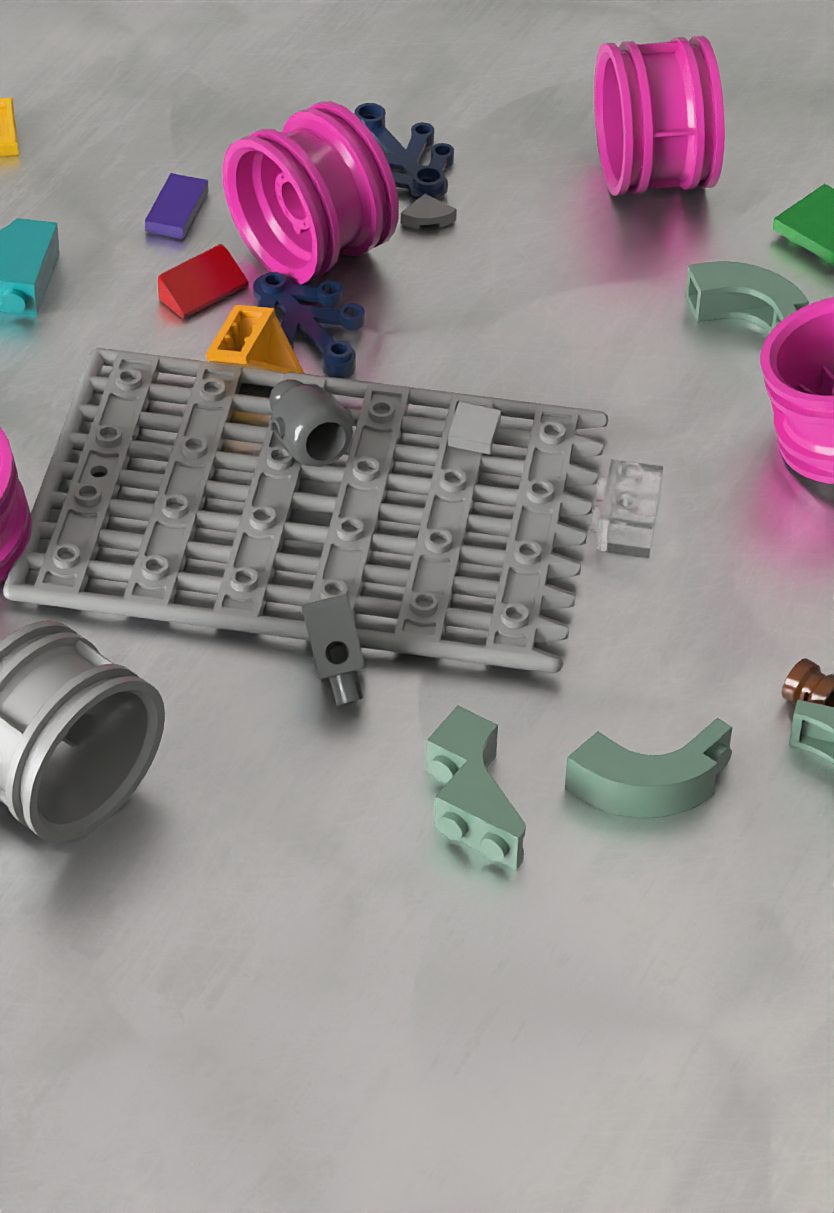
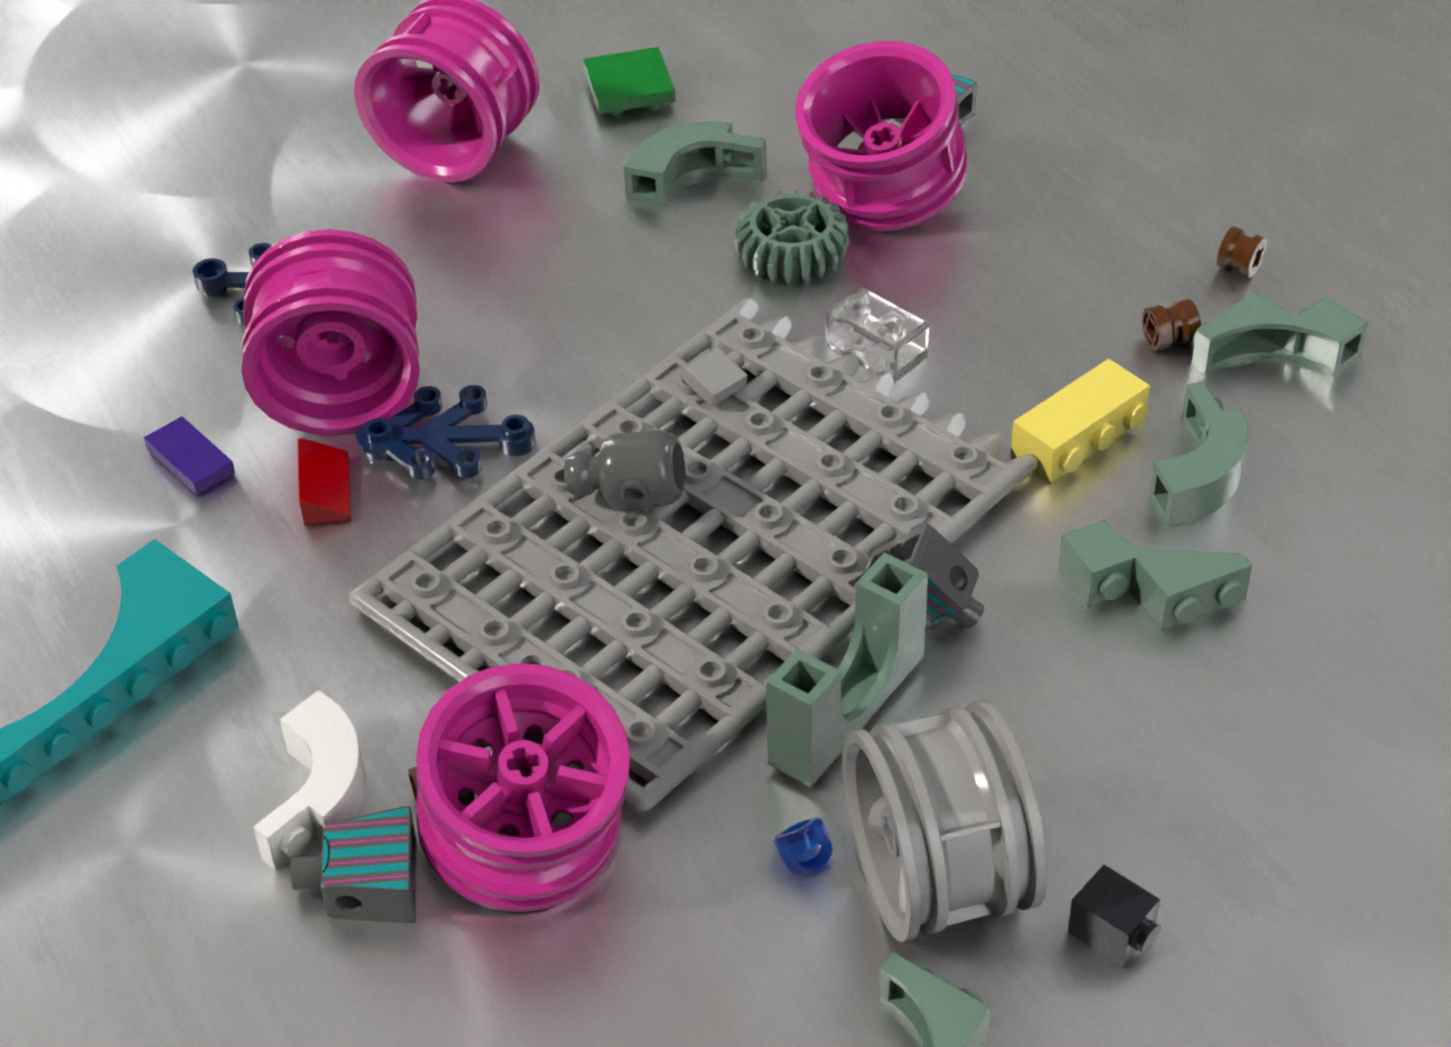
camera: 55 degrees left, 0 degrees up
light orange slope [206,305,305,374] -> none
none -> sand green gear [735,190,849,285]
none -> sand green arch [766,552,928,787]
none -> light yellow brick [1010,358,1150,484]
none -> black brick [1068,865,1161,968]

